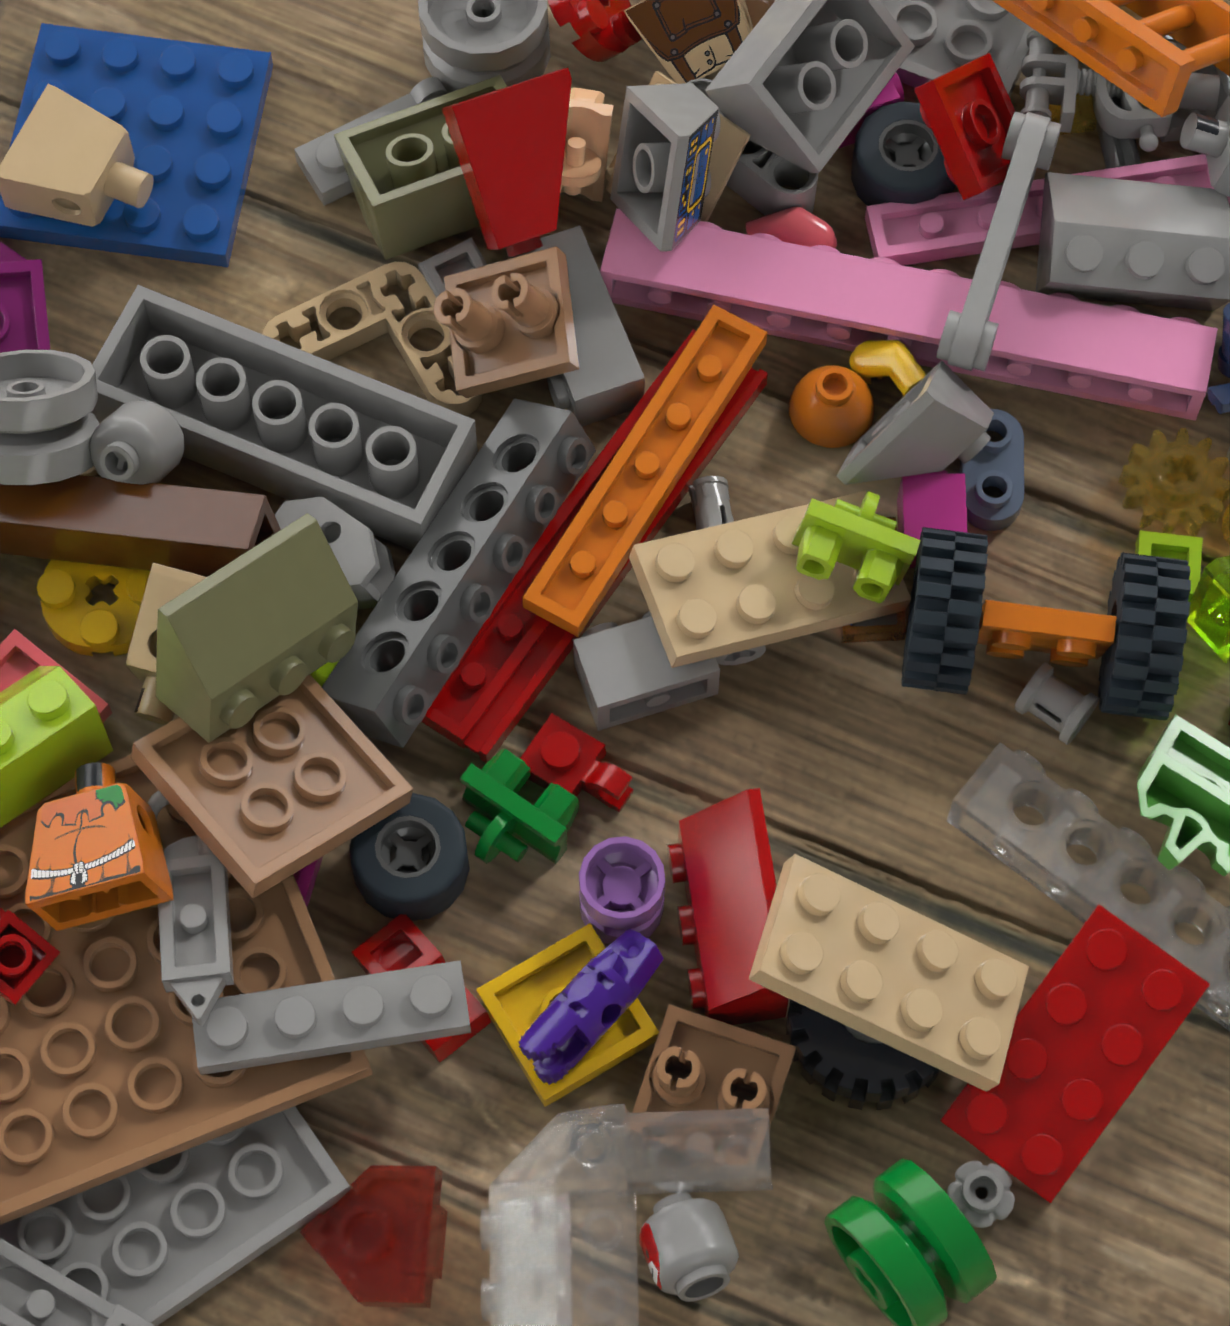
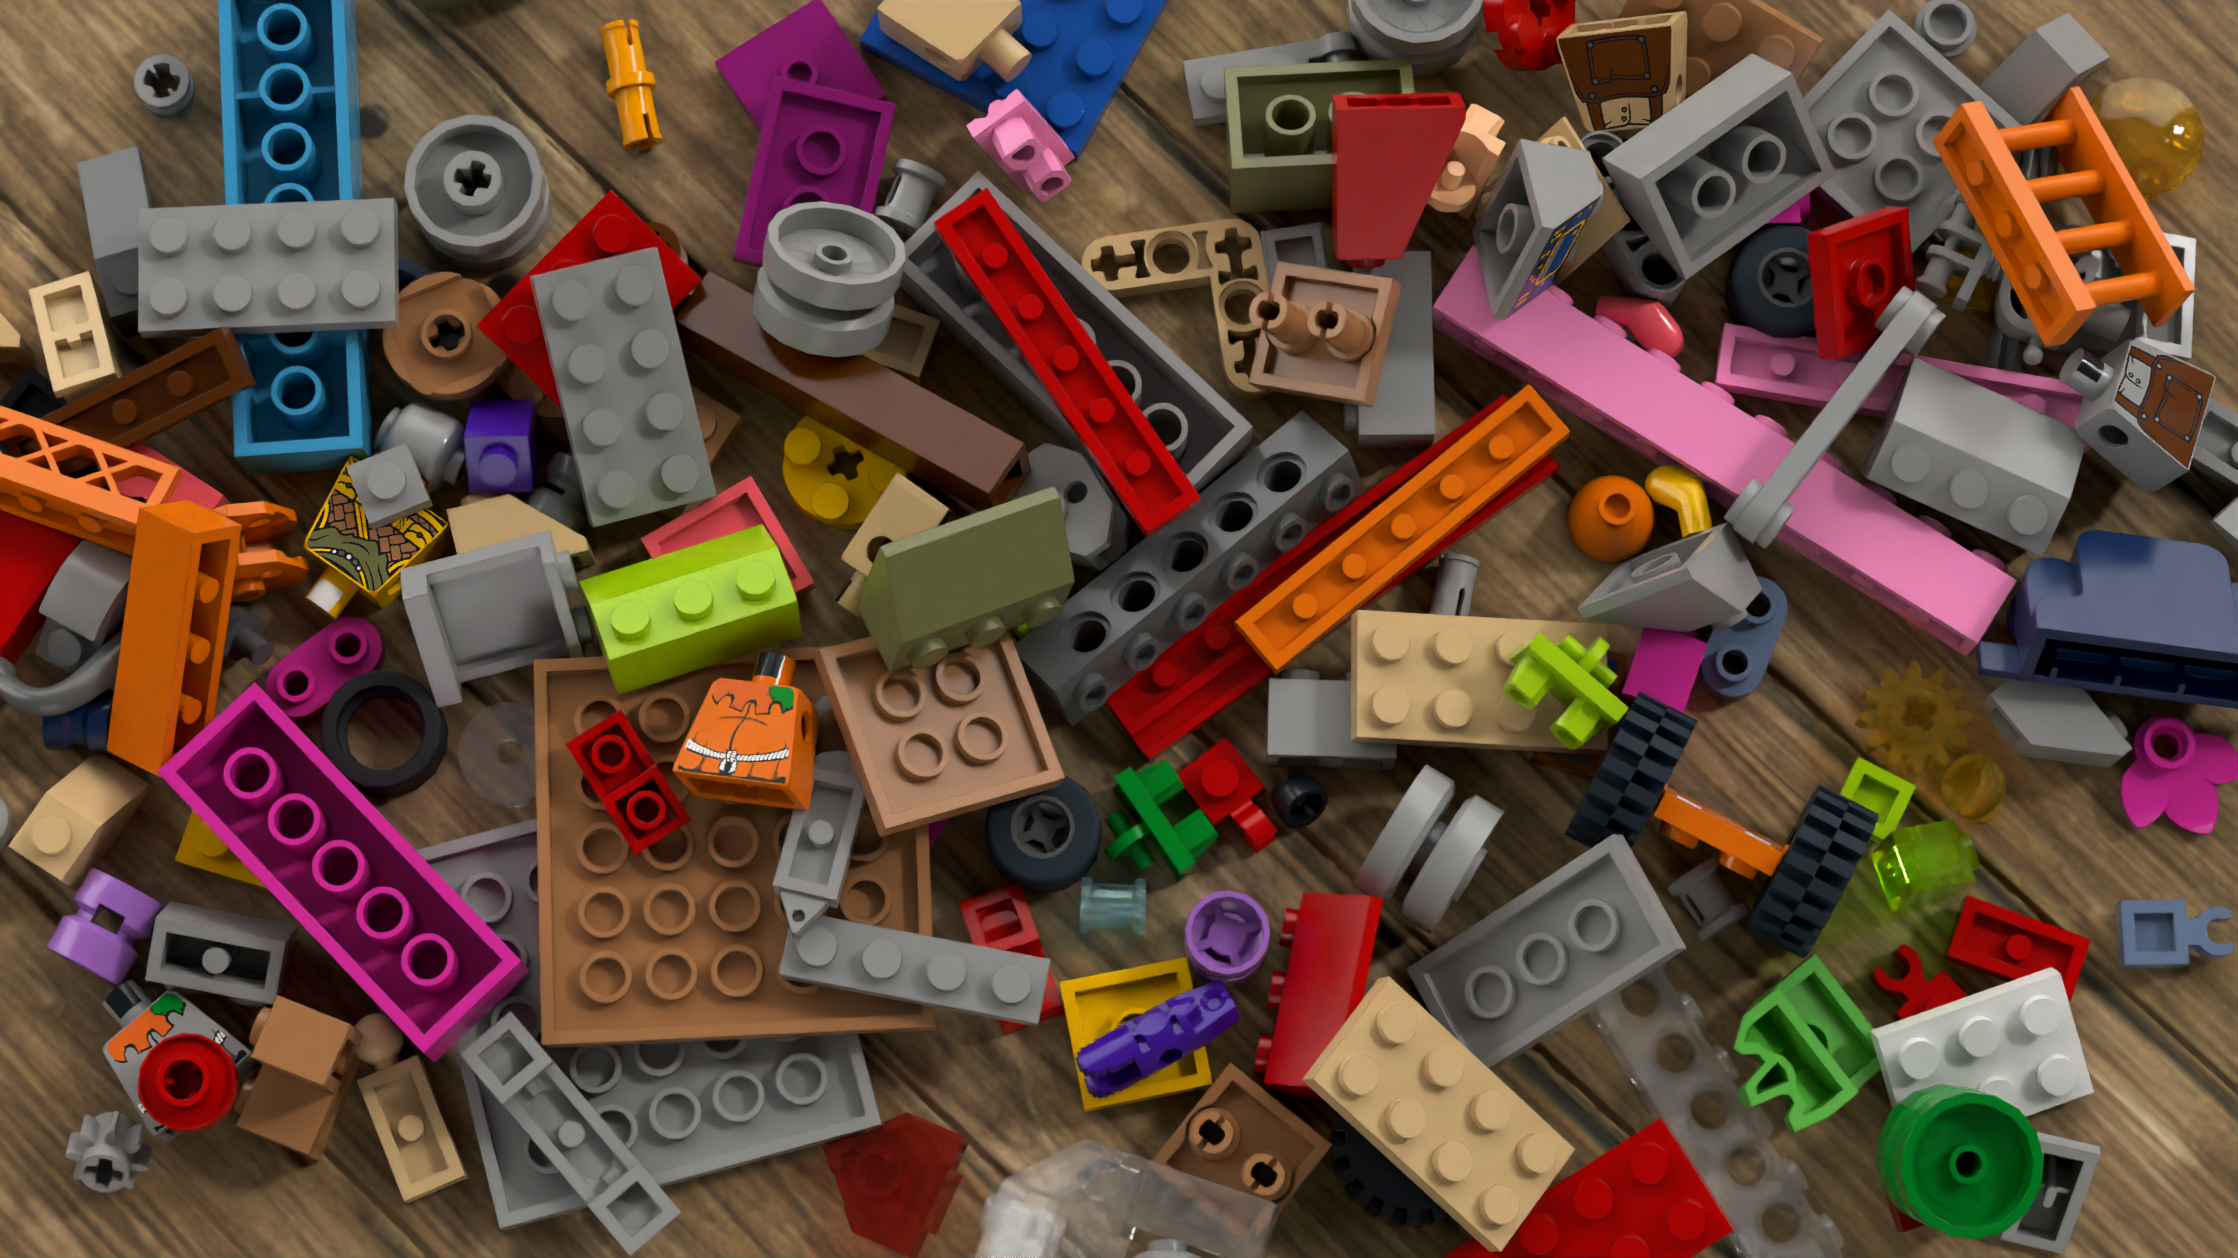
camera: 20 degrees right, 10 degrees up
light grey head [90,400,185,484] -> none
none -> light grey bush [873,158,947,238]
none -> red plate [933,188,1201,538]
none -> bright pink hips [966,89,1075,202]
none -> clear light blue bush [1079,876,1146,936]
none -> black hinge [1270,772,1328,829]
none -> light grey wheel [1352,764,1504,934]
none -> light grey plate [1407,834,1687,1072]

